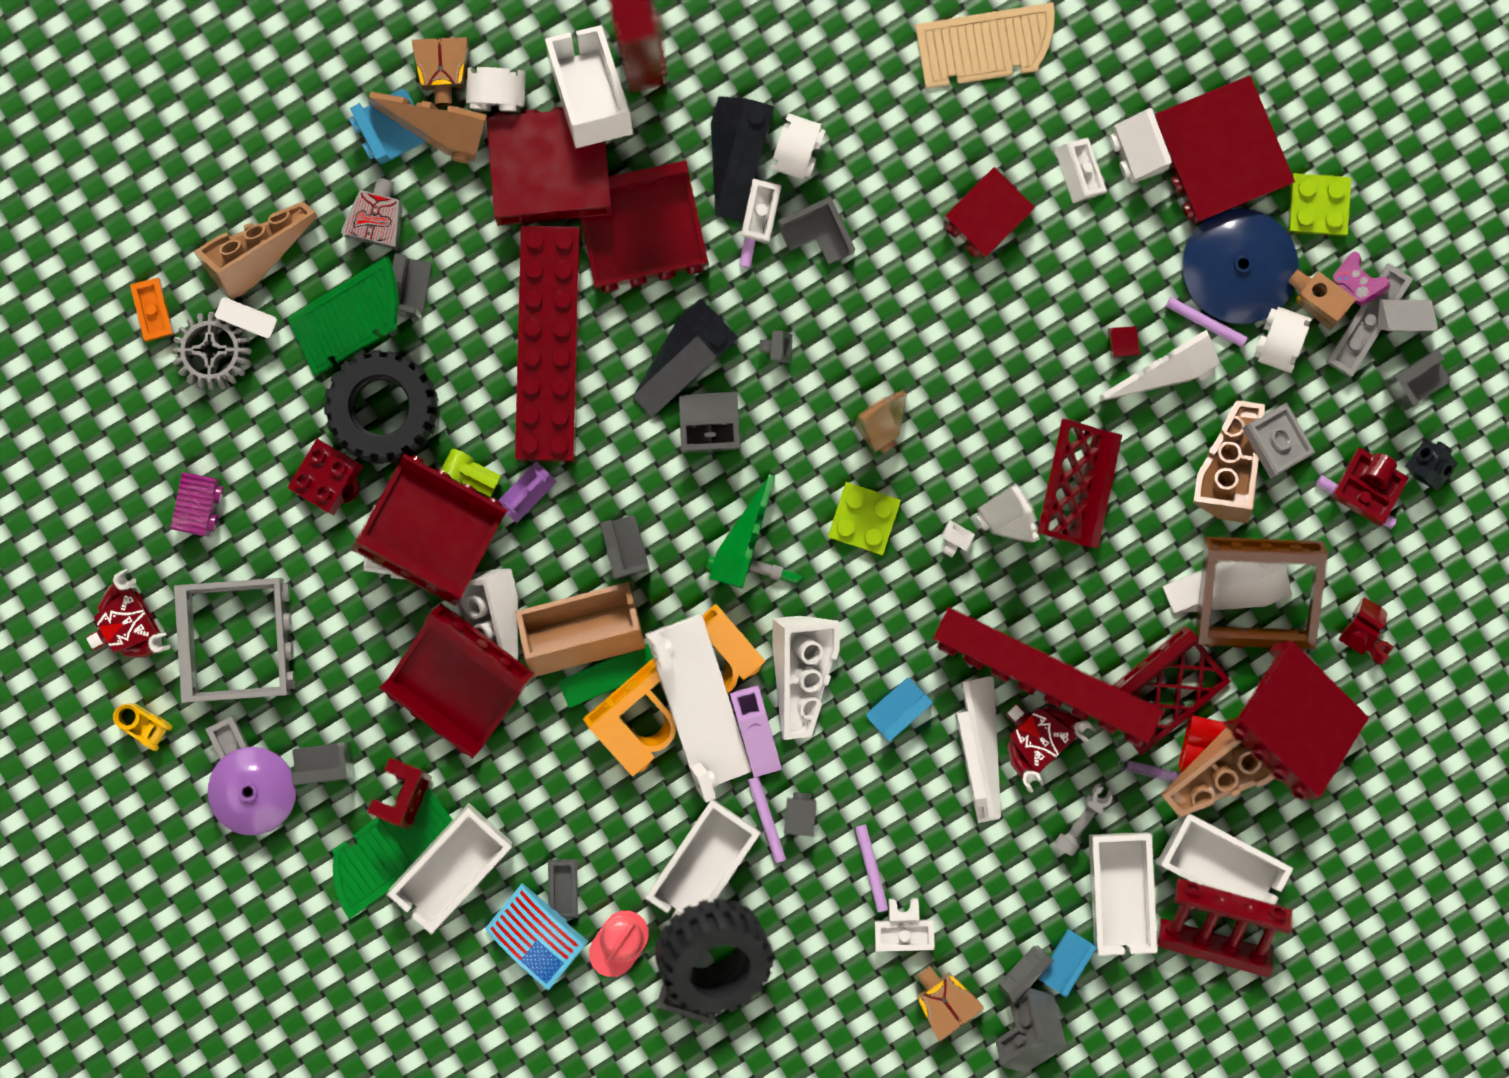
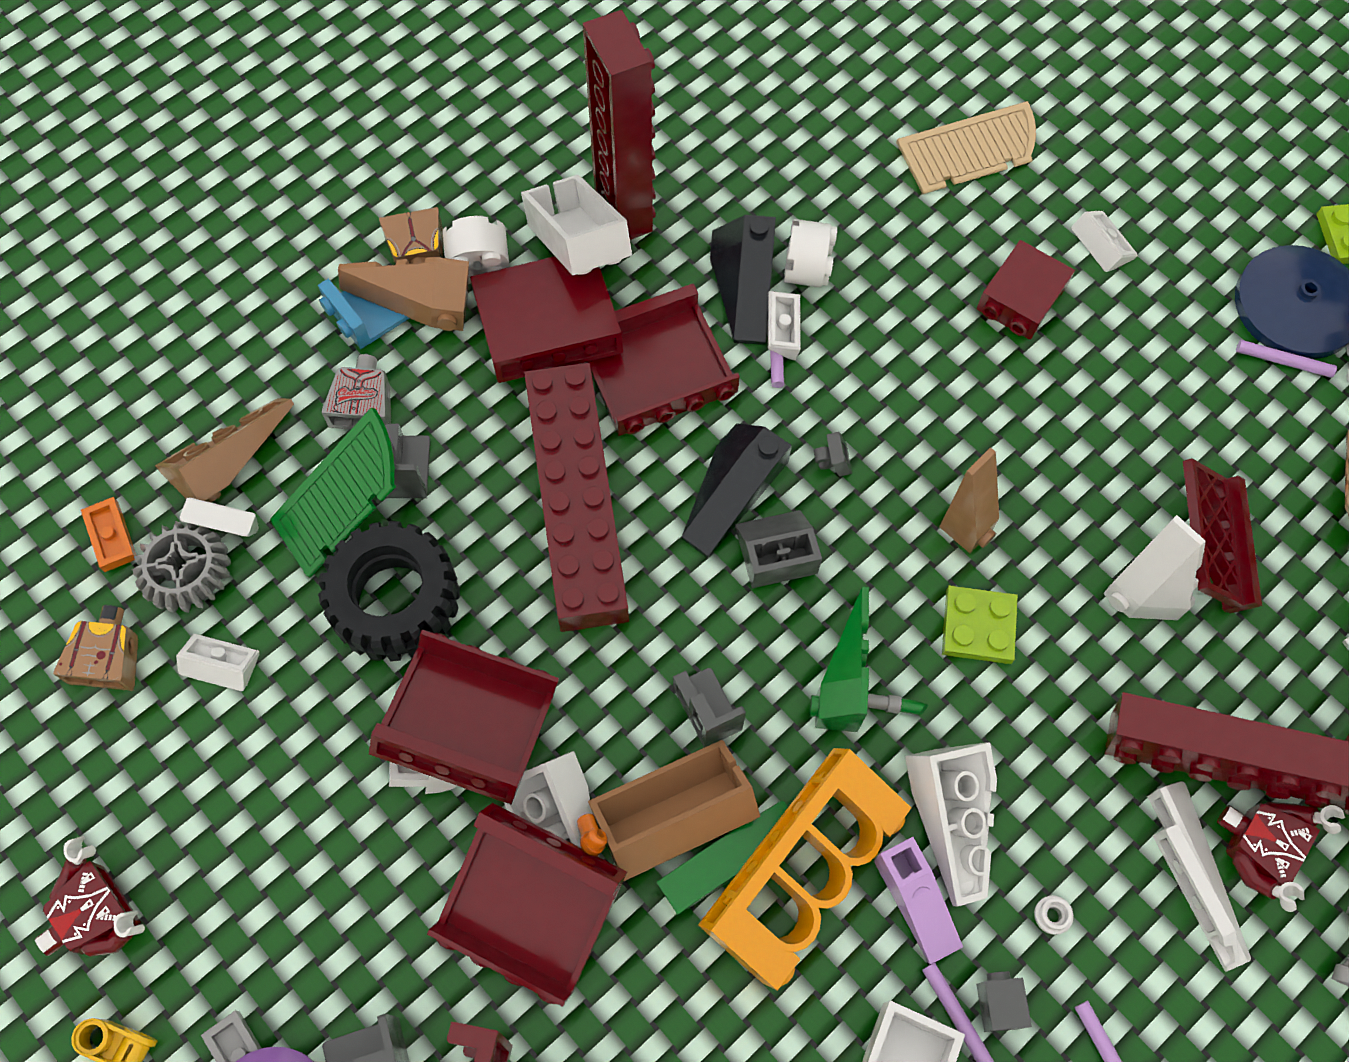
camera: 10 degrees left, 20 degrees down
magenta brick [170,472,224,537] -> none
light grey window [174,578,296,703] -> none
dark red plate [287,438,364,516] -> none
lime piece [441,449,501,498] -> none
medium lavender hinge [498,462,557,523] -> none
white bracket [646,614,751,803] -> none
dark grey panel [778,196,855,266] -> none
dark azure panel [866,678,933,742] -> none
white tile [941,520,975,557] -> none
white wedge [1099,330,1220,401] -> none
dark red slope [1107,326,1140,359] -> none
white slope [1109,108,1172,184] -> none
dark red panel [1154,75,1295,226] -> none
none -> medium nougat torso [53,605,138,691]
none -> white slope [176,634,259,691]
none -> orange arm [577,814,607,856]
none -> white plate [1034,895,1073,935]

